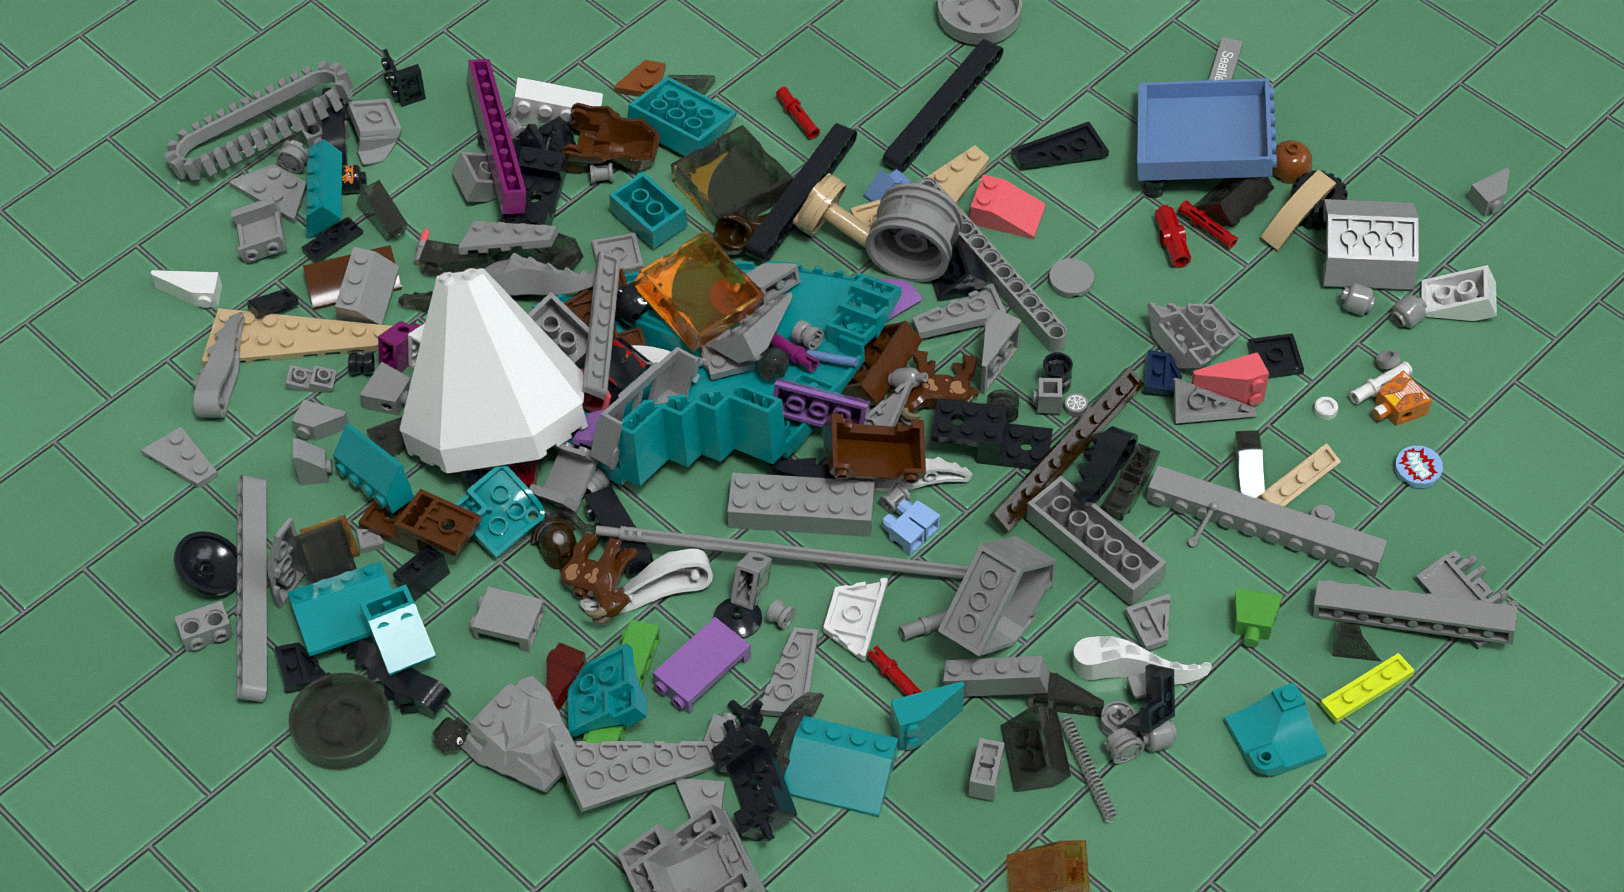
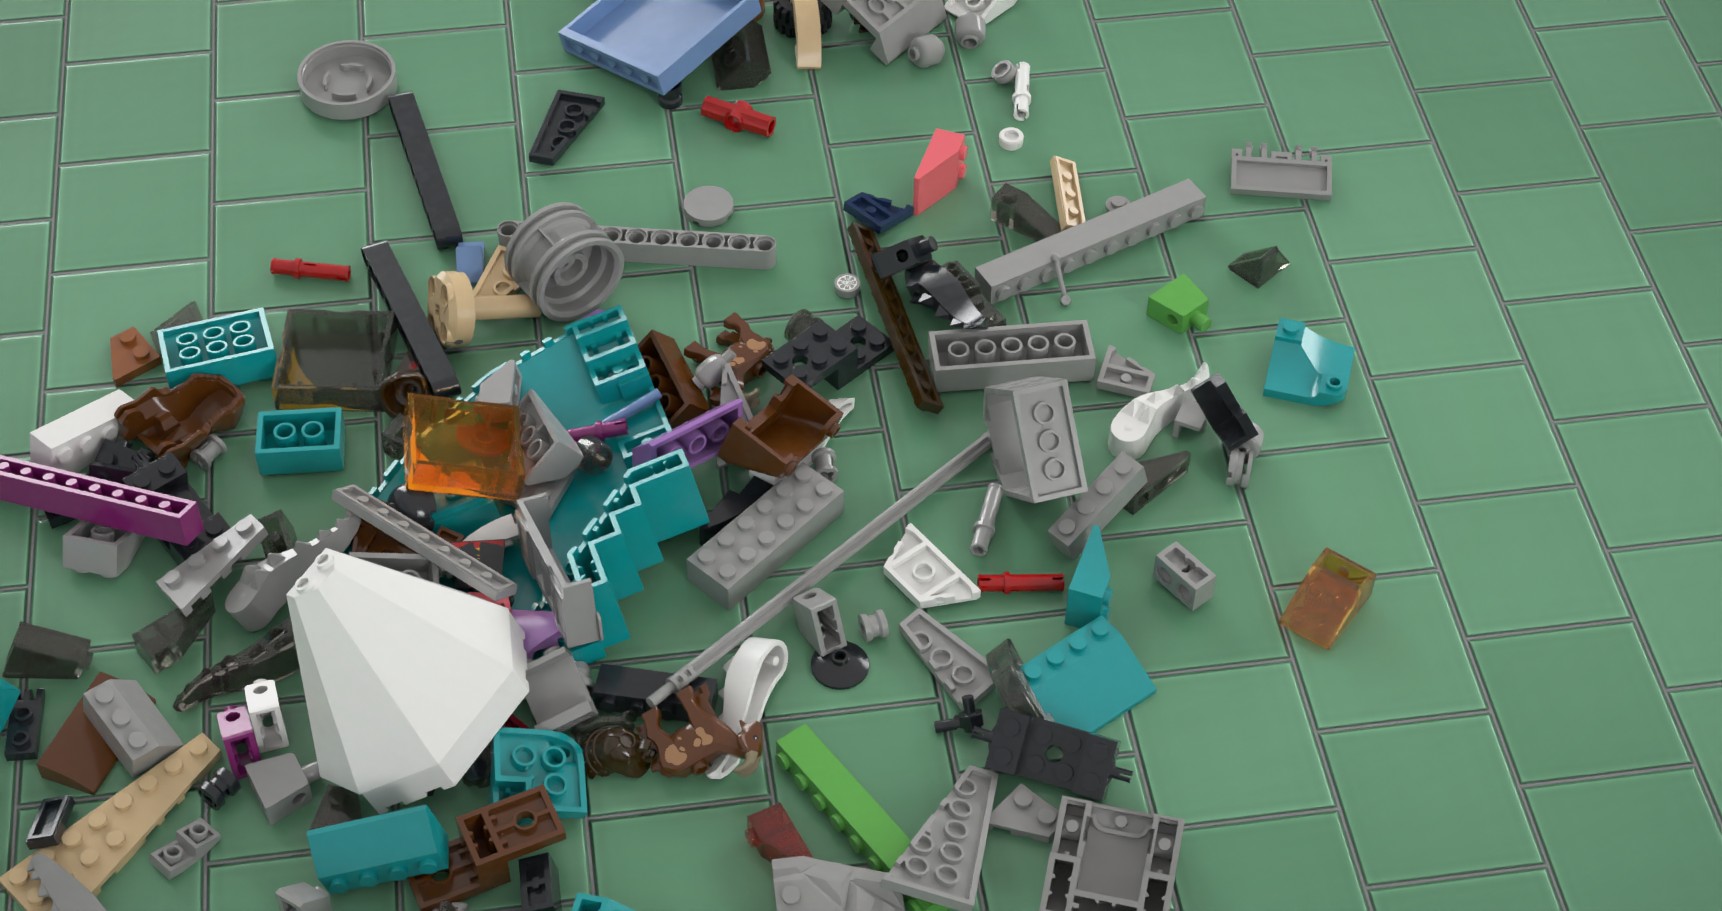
camera: 55 degrees left, 5 degrees down
light grey slope [292,400,349,441] -> none
piece [414,228,430,265] -> none
light grey panel [470,587,546,653] -> none
teal slope [568,643,647,737] -> none
light grey tile [592,232,644,274] -> none
medium lavender panel [653,617,751,714] -> none
light grey bracket [703,711,742,746] -> none
light grey wheel [791,320,824,350] -> none
light blue hips [882,499,940,556] -> none
light grey wing [913,283,1006,339] -> none
tan wing [927,145,990,205] -> none
black slope [932,240,988,301] -> none
coral slope [970,175,1046,239] -> none
light grey slope [980,309,1021,395] -> none
clear smoke slope [1000,703,1071,792] -> none
light grey brick [1033,378,1062,414] -> none
black wheel [1042,352,1073,395] -> none
light grey piece [1058,714,1117,823] -> none
light grey wheel [1100,701,1136,738] -> none
light grey wedge [1147,302,1240,369] -> none
light grey wing [1173,378,1257,423] -> none
red pin [1178,200,1238,249] -> none
black tile [1247,333,1304,379] -> none
light grey brick [1314,580,1518,645] -> none
neon yellow plate [1320,653,1415,723] -> none
orange torso [1372,370,1432,425] -> none
tile [1395,445,1443,488] -> none
none -> black torso [871,235,938,279]

